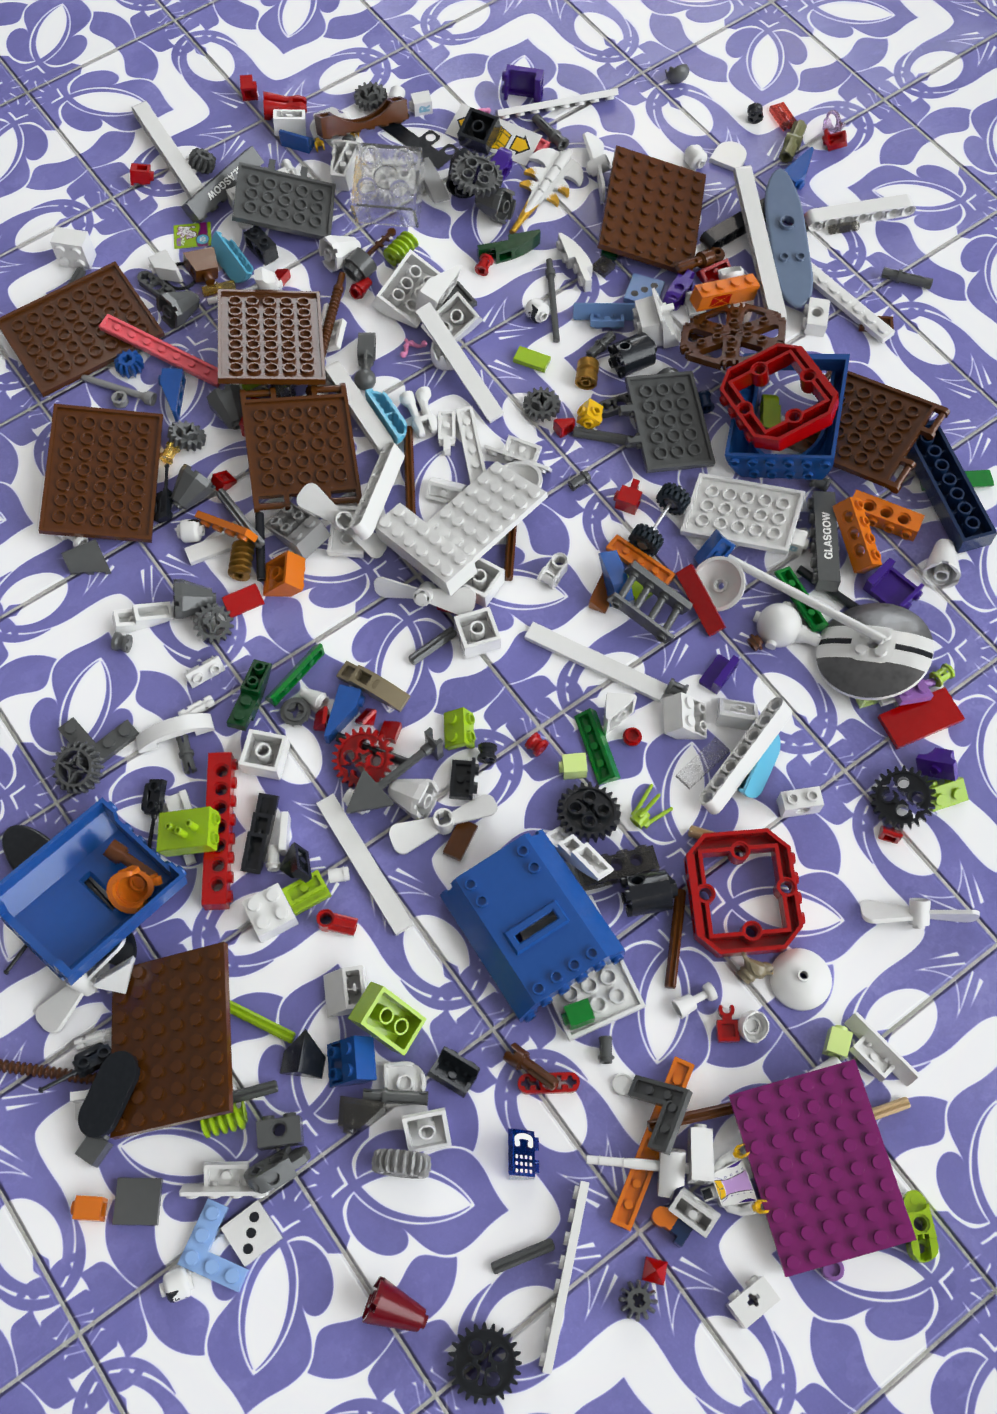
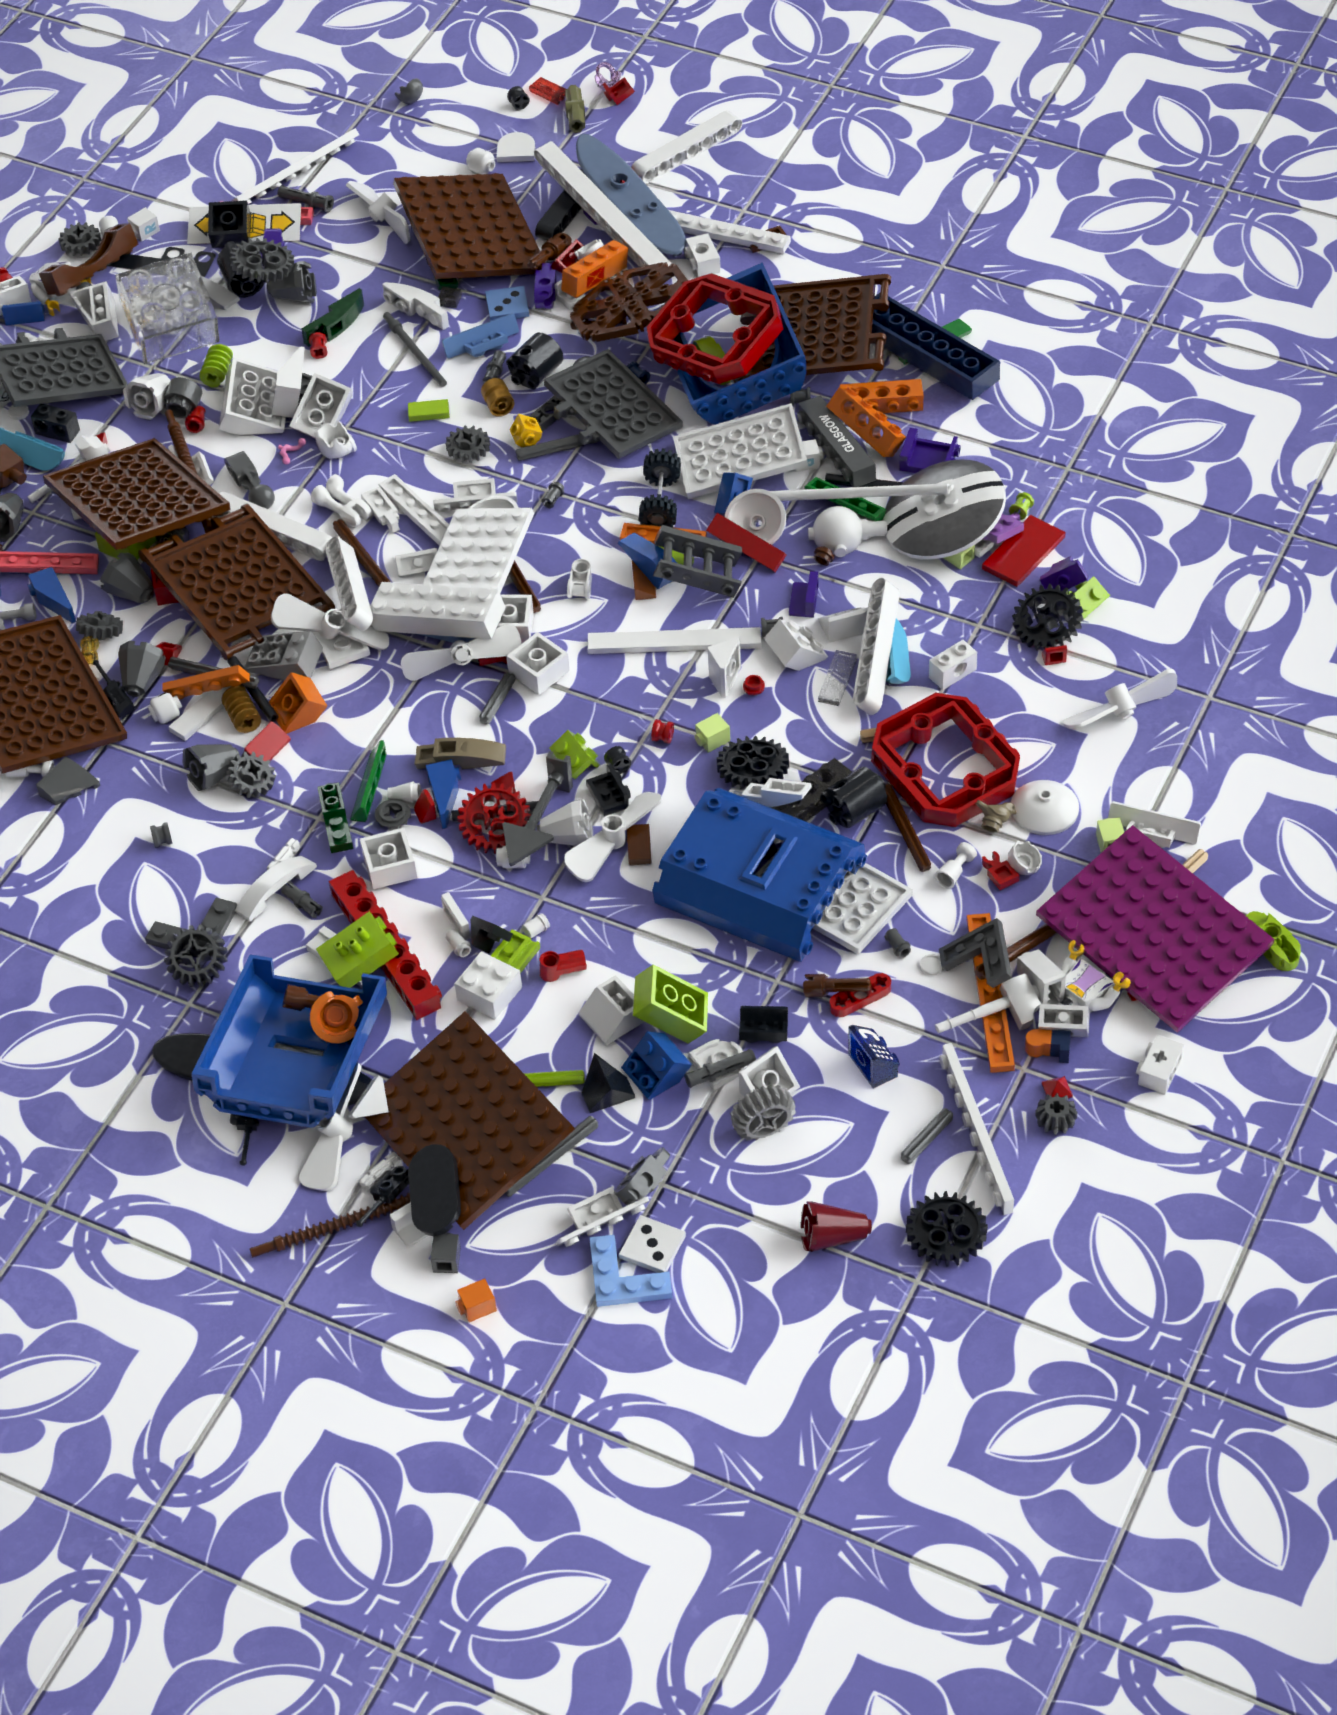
camera: 25 degrees left, 15 degrees down
white slope [112,601,174,633] -> none
dark grey tile [112,1178,163,1226] -> none
black piece [141,779,167,849] -> none
white head [159,1267,195,1303] -> none
white hinge [184,656,226,688] -> none
lime piece [200,1101,248,1138] -> none
clear yellow axle [201,280,236,297] -> none
black slope [240,793,280,874] -> none
dark grey brick [256,1112,304,1151] -> none
white tile [316,794,414,936] -> none
clear smoke slope [338,1096,387,1135] -> none
red slope [354,708,377,725] -> none
medium azure brick [365,388,407,445] -> none
reddish brown piece [367,228,396,256] -> none
white tile [415,302,504,423] -> none
dark purple panel [502,64,544,103] -> none
white animal [509,148,583,234] -> none
white head [525,298,550,323] -> none
red slope [553,418,575,438] -> none
green brick [561,998,595,1031] -> none
green slope [574,708,621,785] -> none
red brick [613,478,643,515] -> none
lime plant [630,784,673,829] -> none
white piece [632,288,679,349] -> none
blue slope [784,147,814,190] -> none
medium lavender tile [820,1262,845,1281] -> none
clear smoke axle [827,221,860,235] -> none
dark grey pin [881,267,933,289] -> none
white cone [922,539,961,589] -> none

